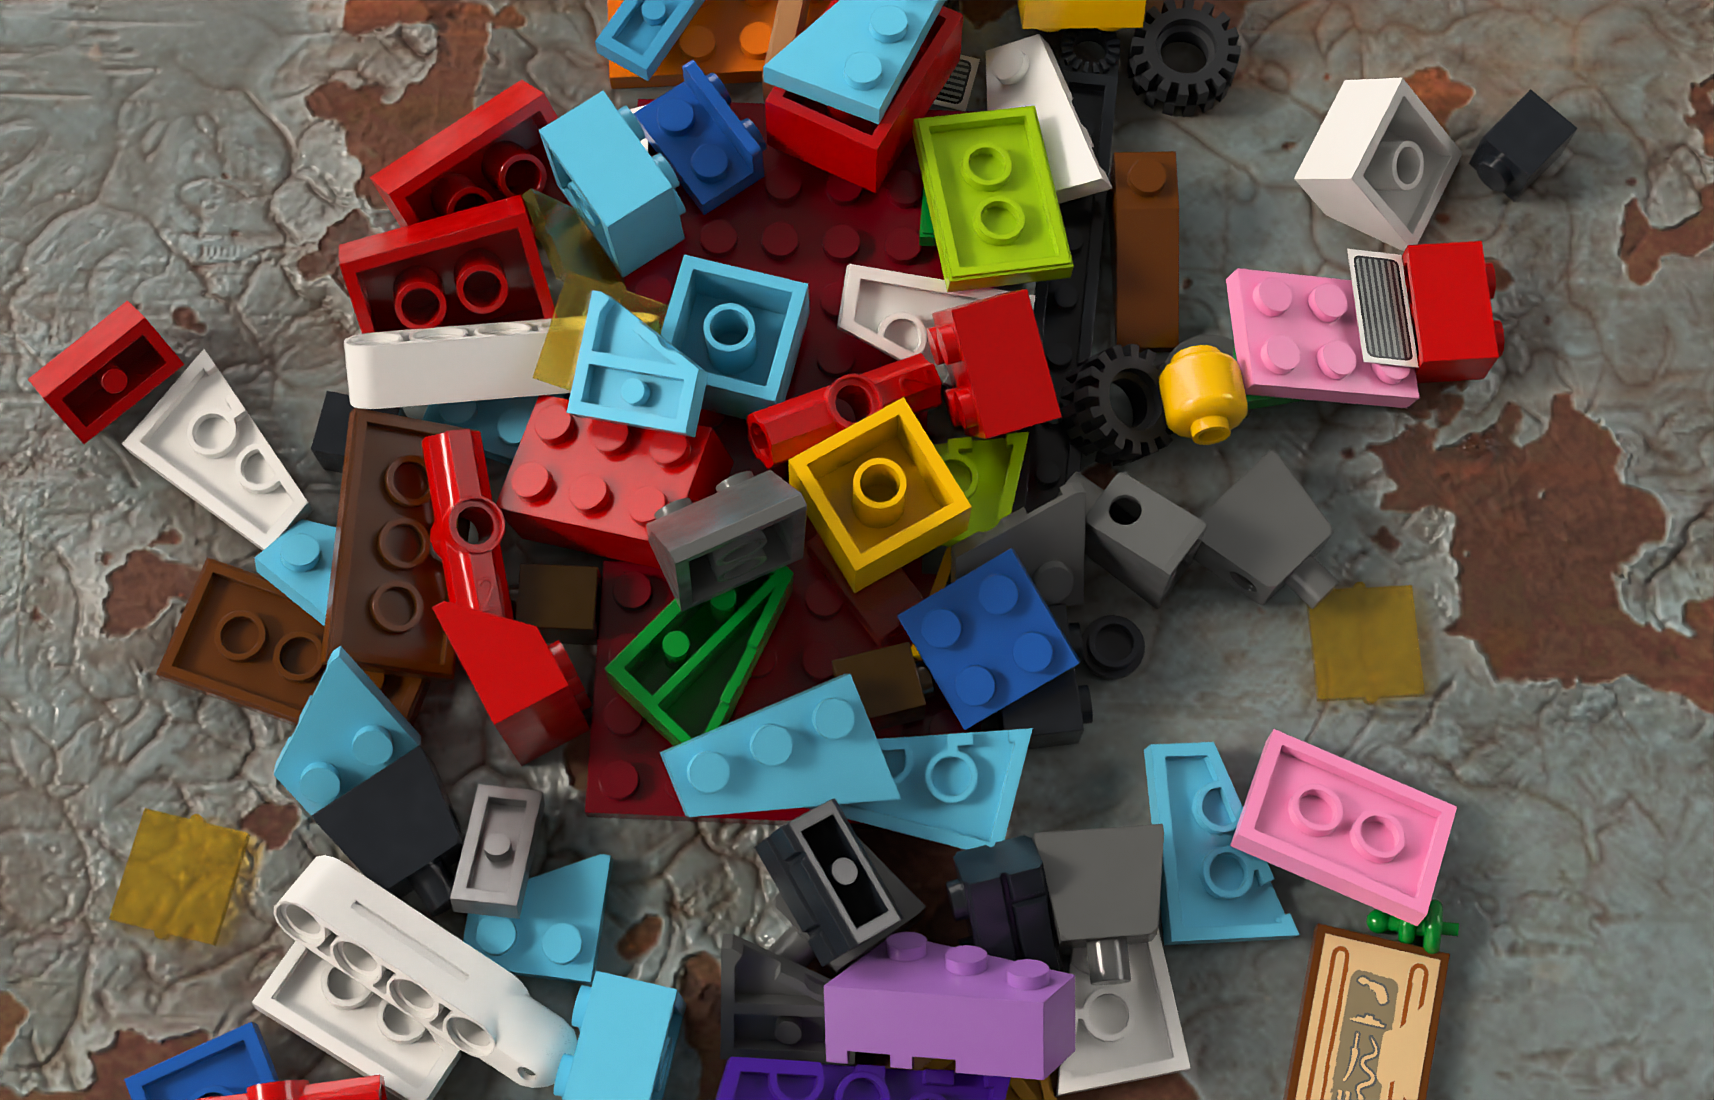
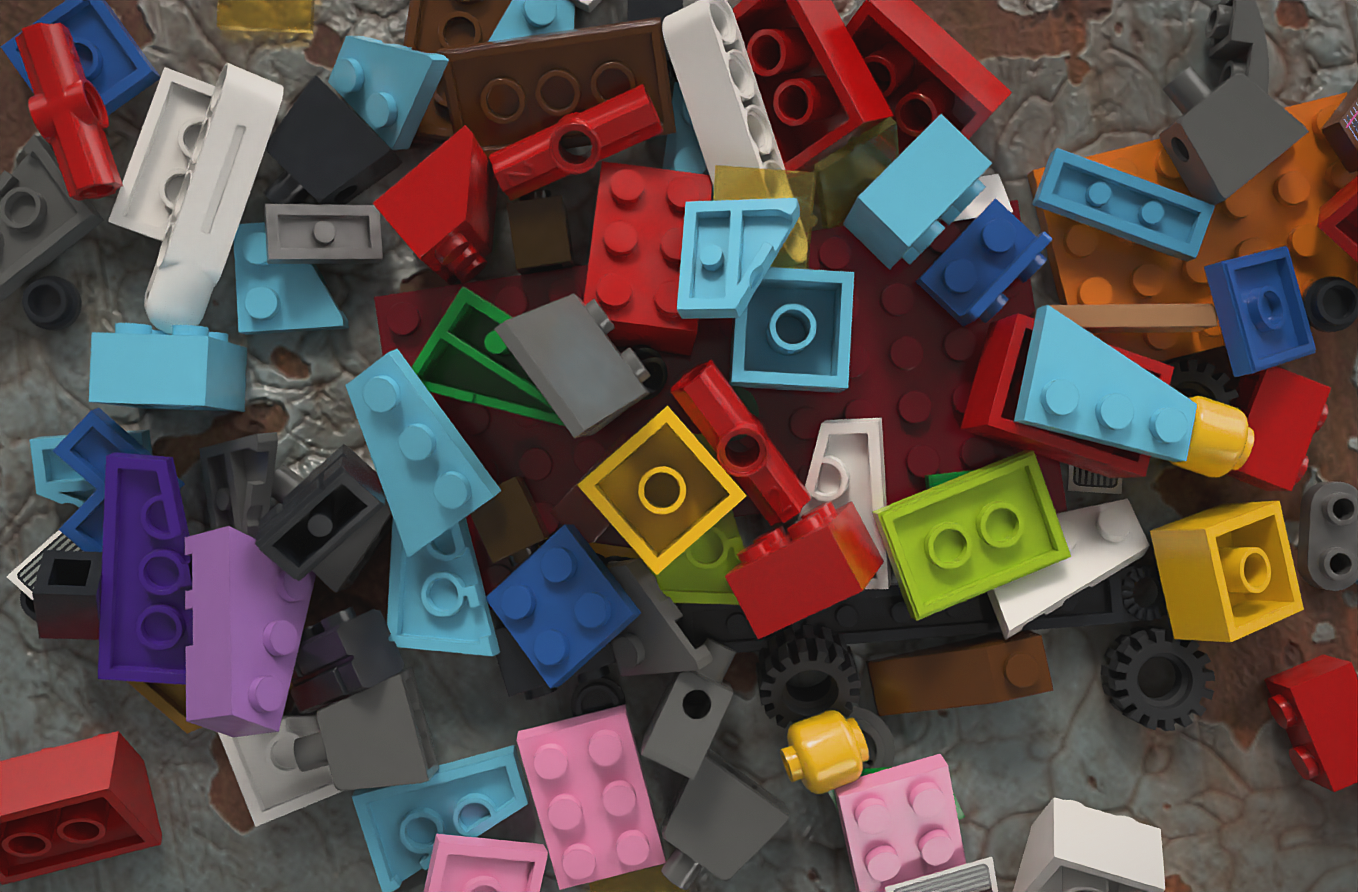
camera: 75 degrees right, 15 degrees up
none -> bright pink plate [516,704,666,890]

